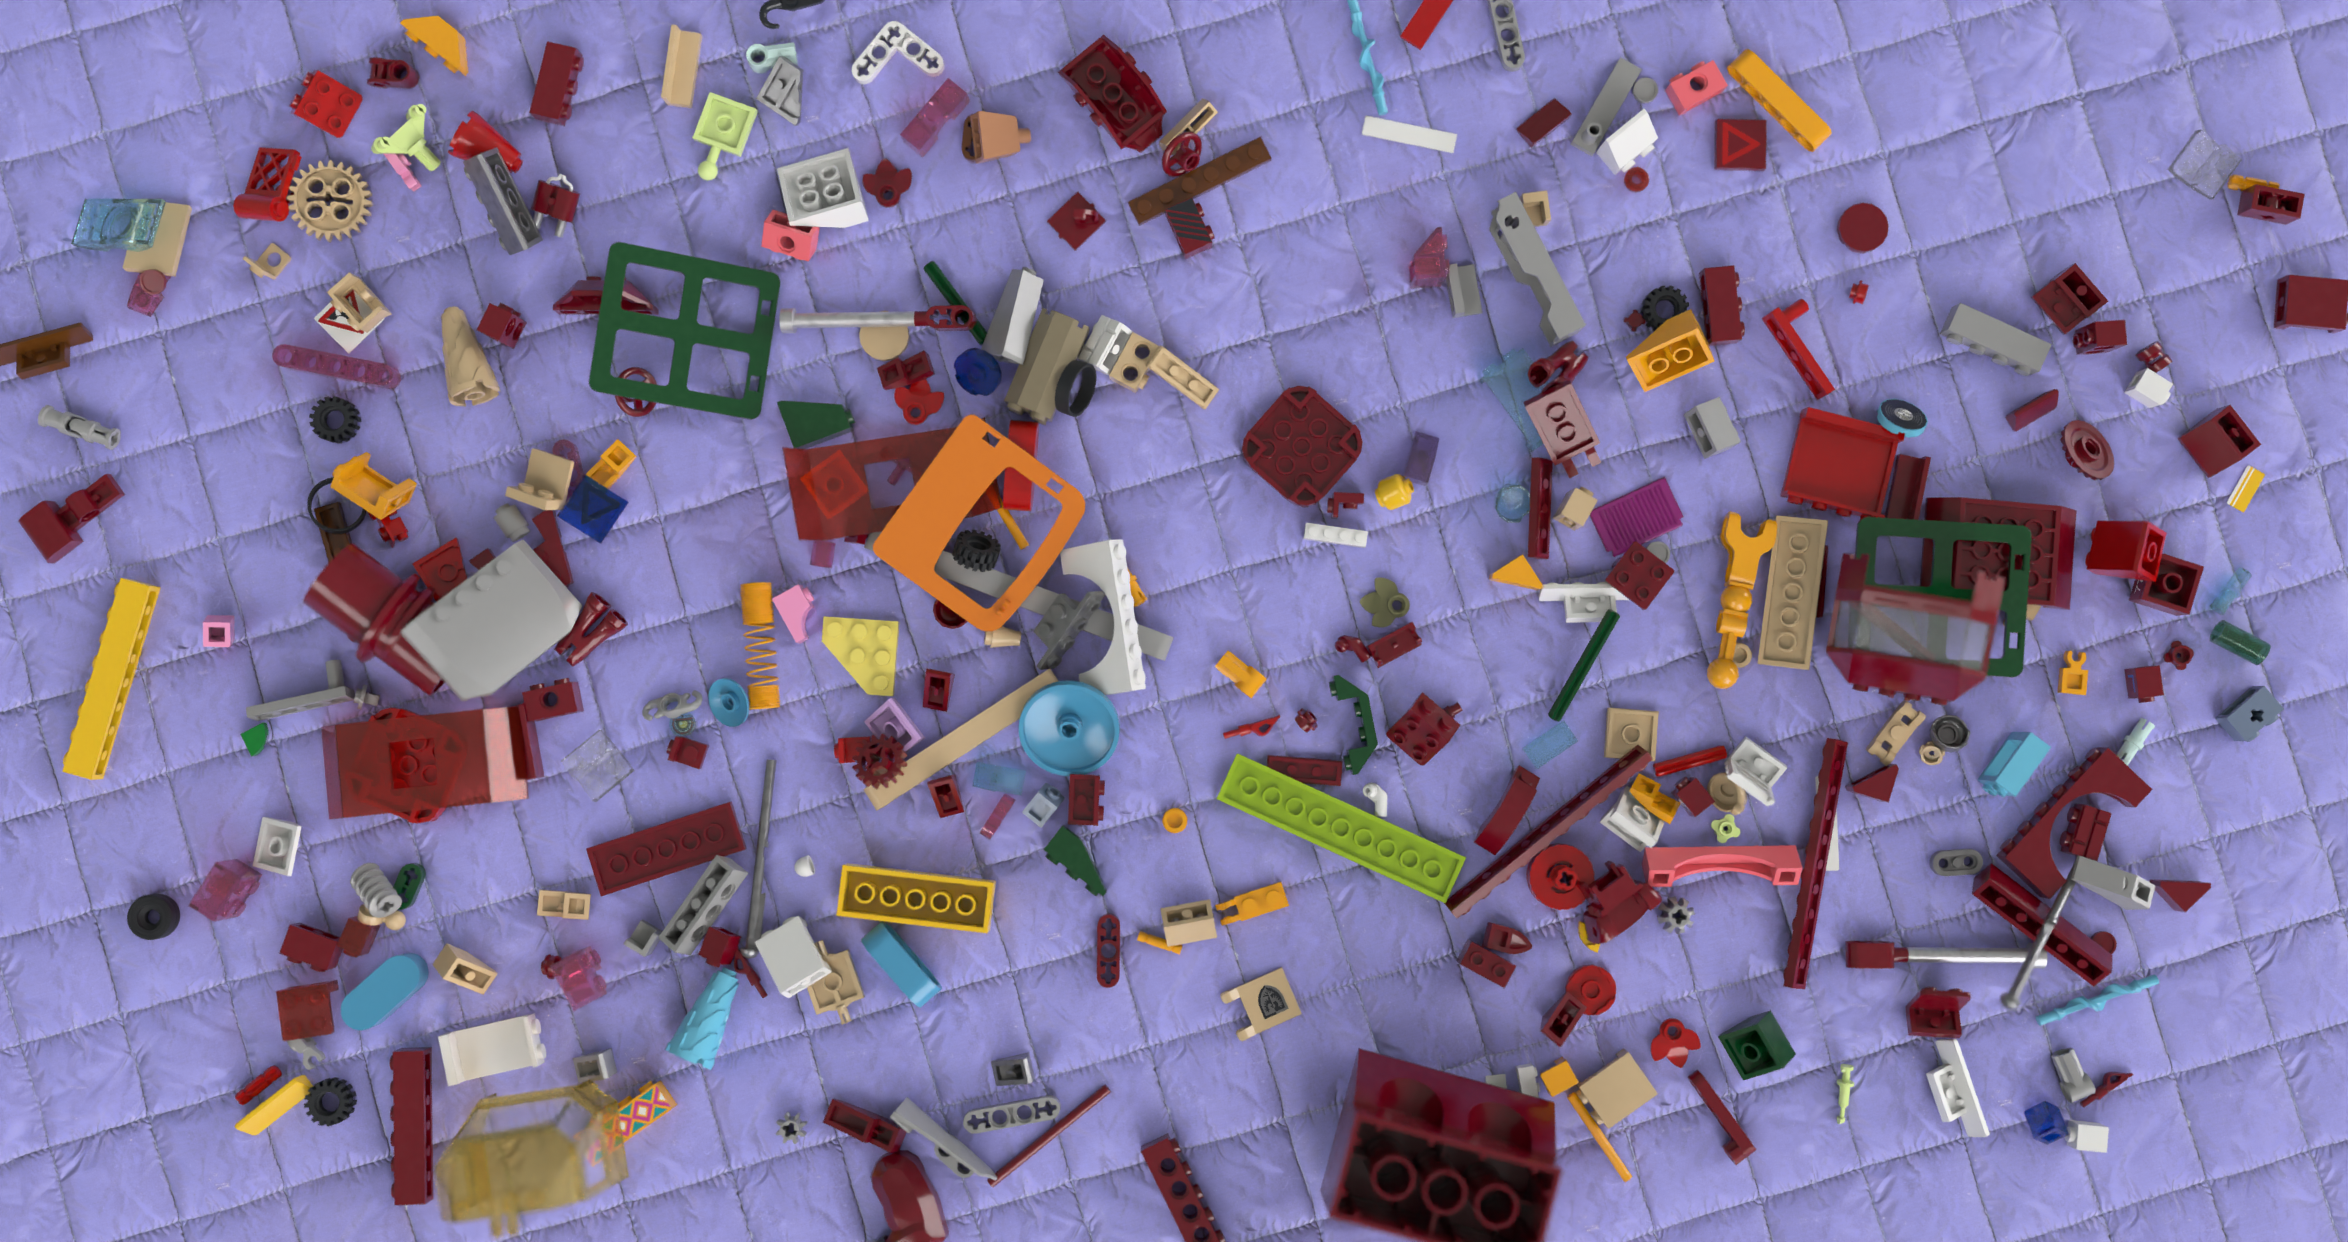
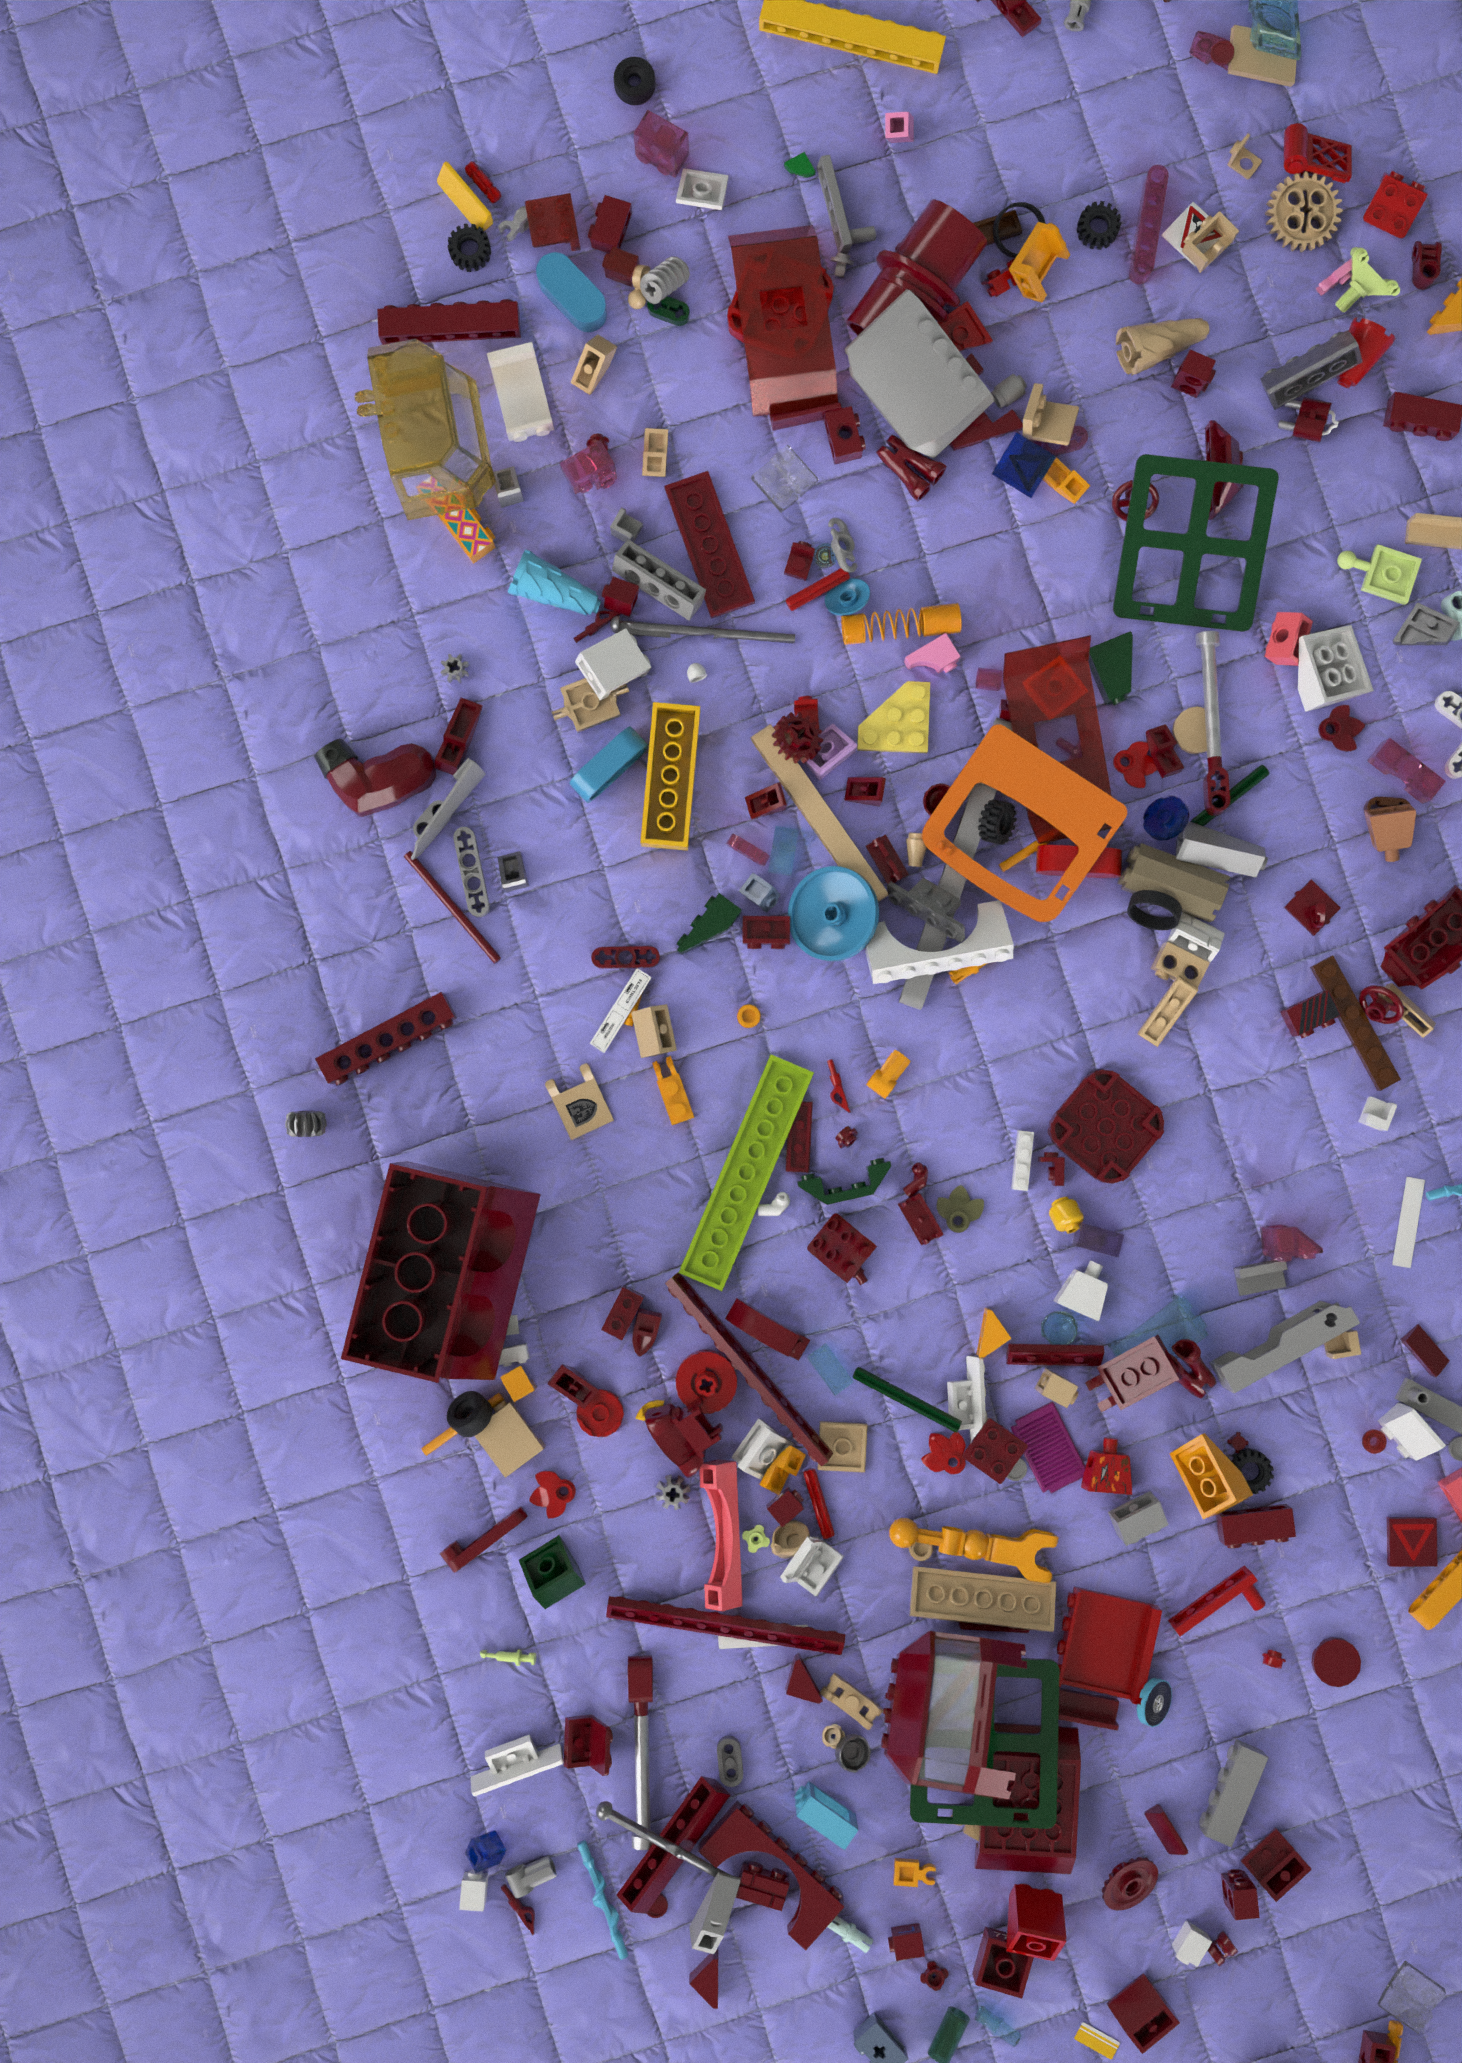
camera: 85 degrees right, 0 degrees up
none -> black tyre [447,1391,492,1437]
none -> white sticker [590,968,652,1053]
none -> red axle [785,568,850,611]
none -> dark red hinge [865,834,909,884]
none -> red plate [921,1432,966,1474]
none -> white torso [1054,1261,1108,1321]
none -> red torso [1081,1437,1132,1495]
none -> white panel [1358,1097,1397,1131]

